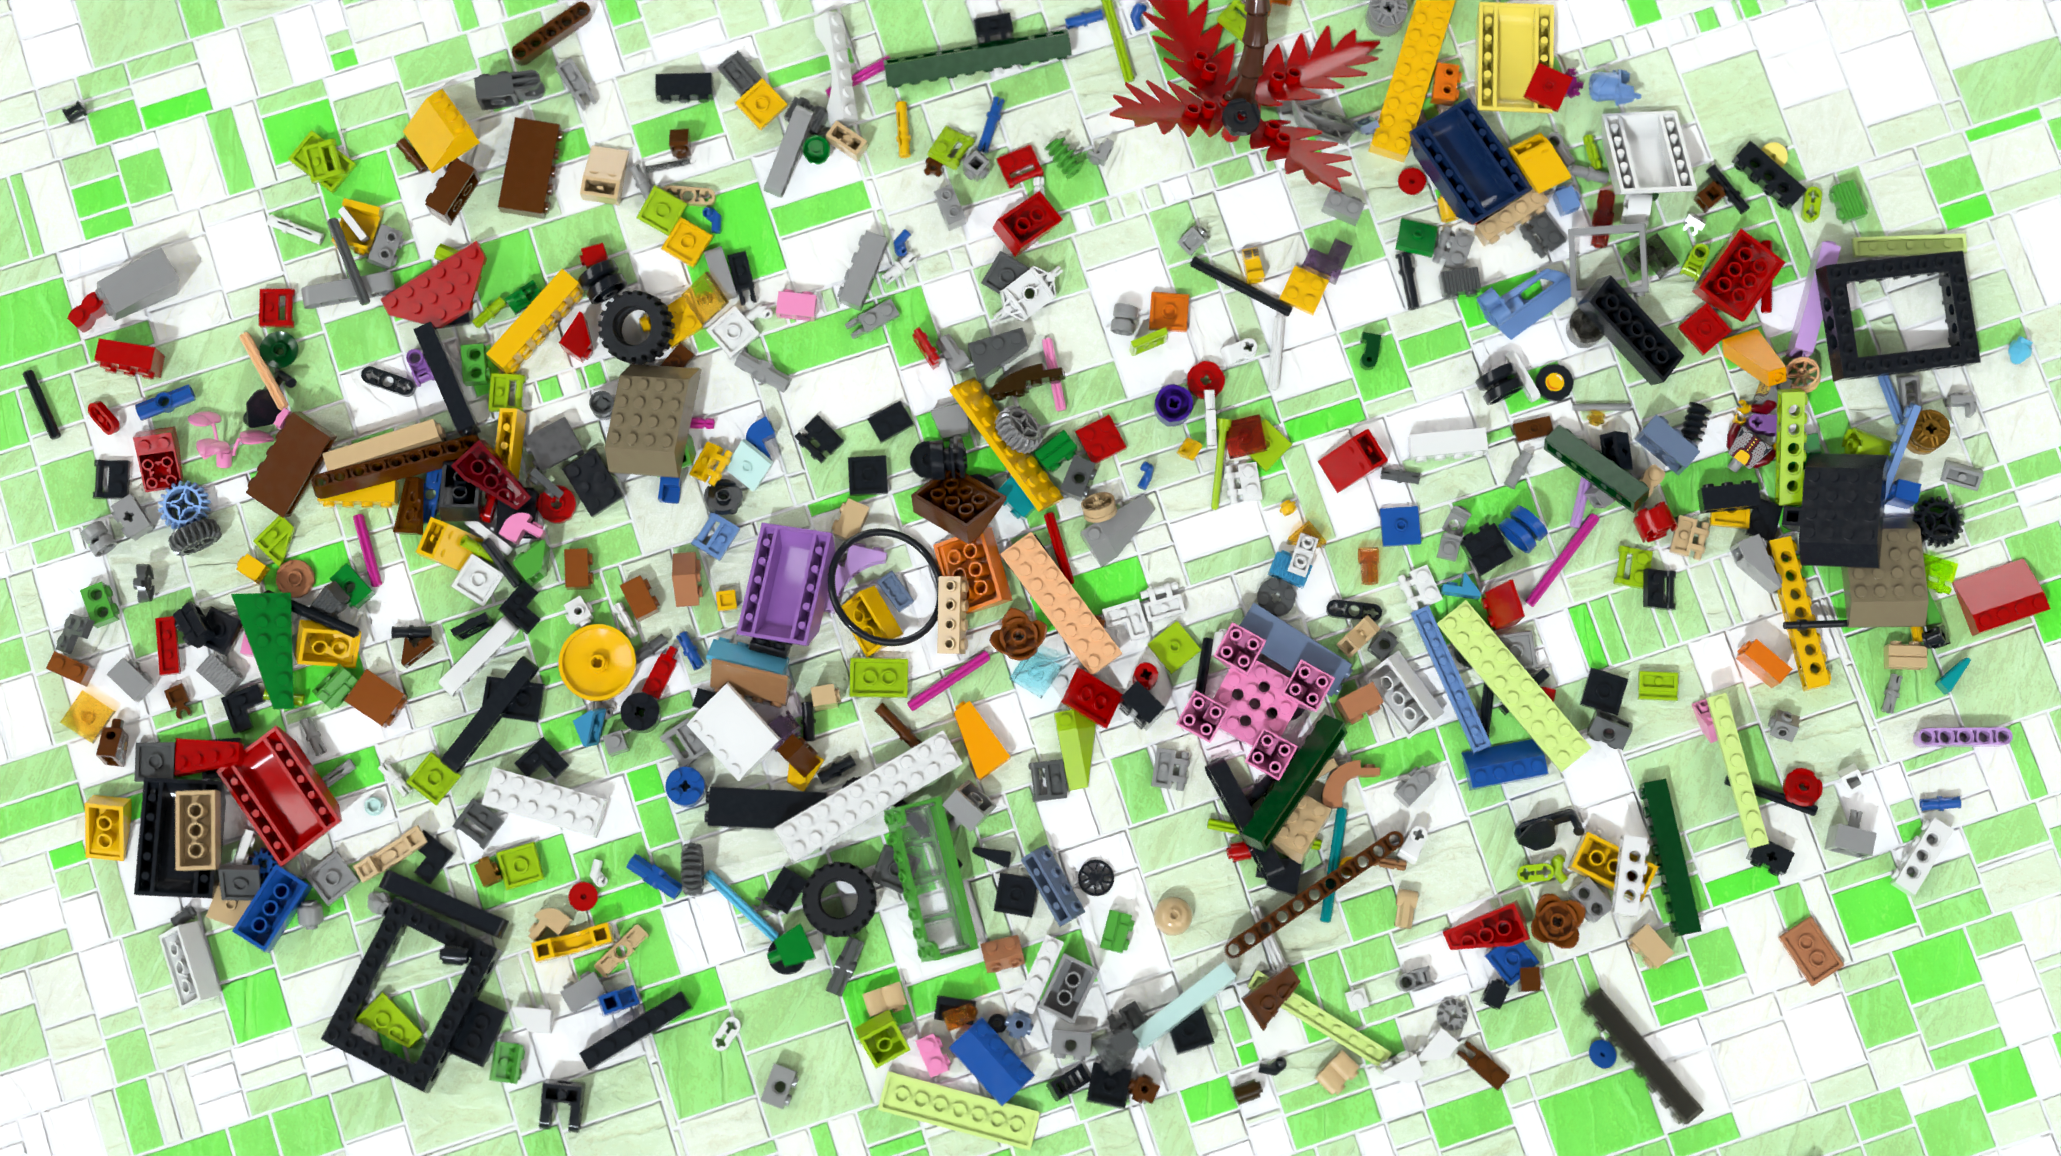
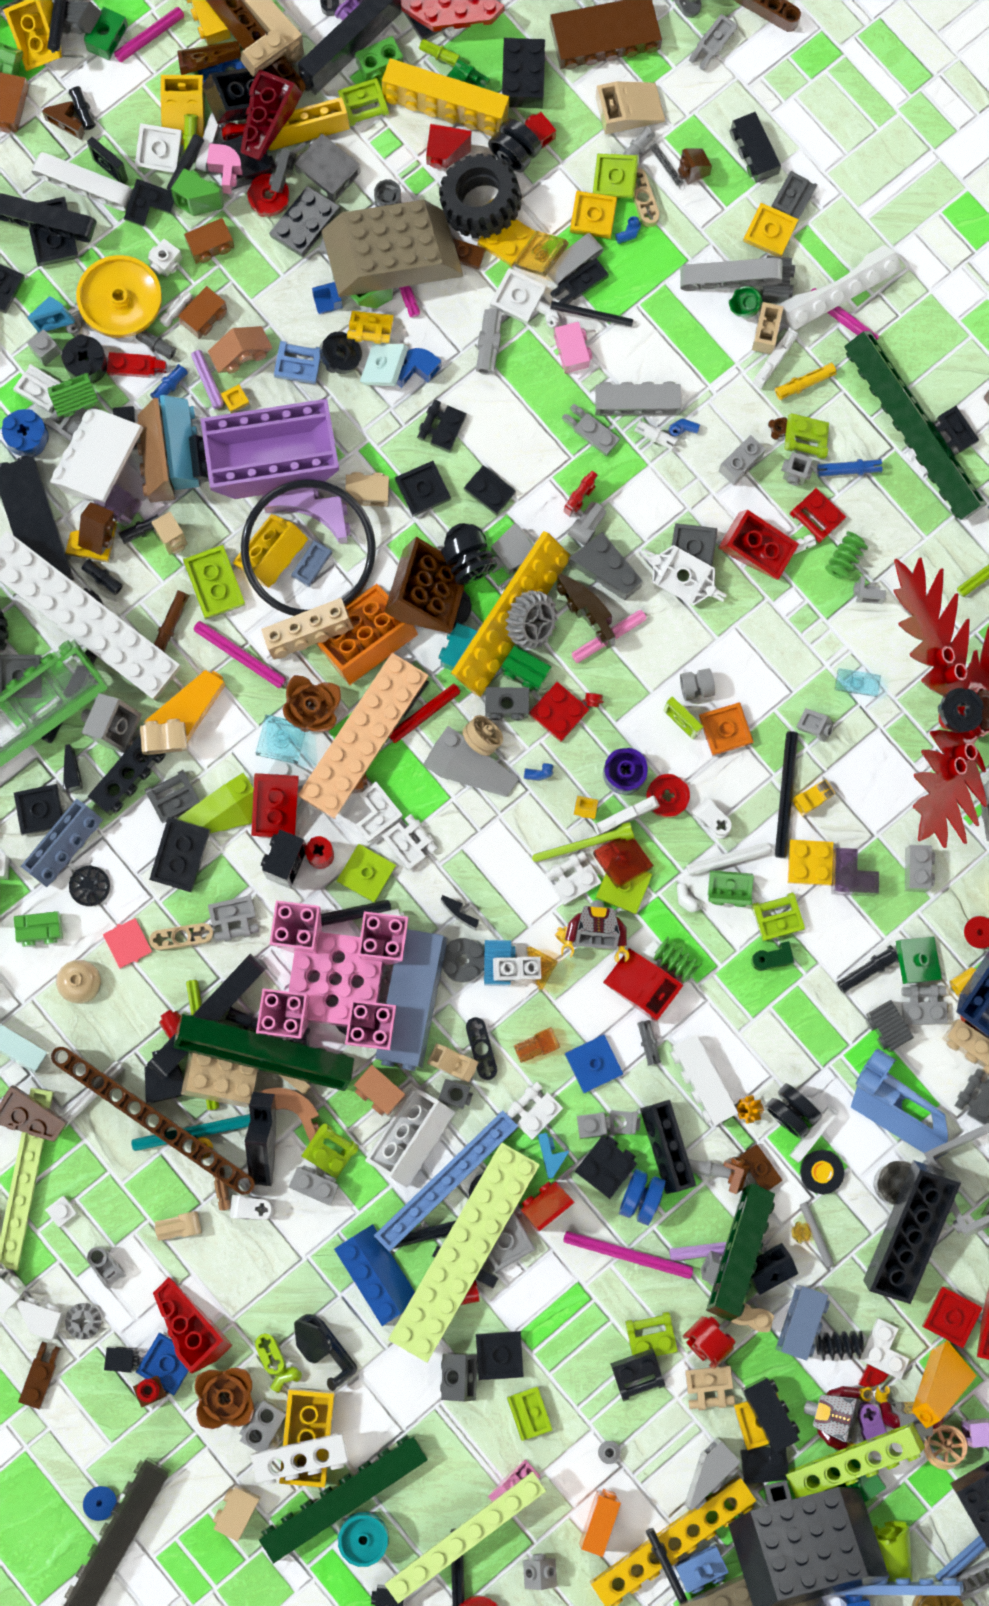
camera: 65 degrees right, 0 degrees up
none -> white plate [13,364,61,413]
none -> bright green brick [47,373,99,417]
none -> black brick [88,734,166,816]
none -> coral piece [103,918,152,969]
none -> red plate [137,1379,160,1402]
none -> tan brick [140,719,188,755]
none -> black plate [149,817,211,893]
none -> tan beam [149,923,214,951]
none -> lavender axle [191,350,224,409]
none -> tan brick [241,28,288,76]
none -> black slope [244,1092,276,1186]
none -> lime plate [301,1124,359,1179]
none -> teal wheel [338,1511,389,1567]
none -> black slope [441,895,479,931]
none -> black brick [502,38,545,109]
none -> black bar [550,301,634,327]
none -> torso [561,900,629,963]
none -> red plate [583,693,604,707]
none -> light grey plate [598,1441,621,1464]
none -> black brick [640,1099,696,1194]
none -> bright green piece [653,936,702,984]
none -> medium blue brick [674,1544,729,1594]
none -> white arm [677,884,701,912]
none -> bright green bracket [707,870,754,907]
none -> dark orange bracket [723,1157,750,1194]
none -> light orange gear [736,1095,764,1124]
none -> lime plate [751,892,805,942]
none -> white piece [752,327,798,389]
none -> clear light blue plate [835,668,881,697]
none -> red tile [858,1364,889,1387]
none -> white plate [861,1318,910,1380]

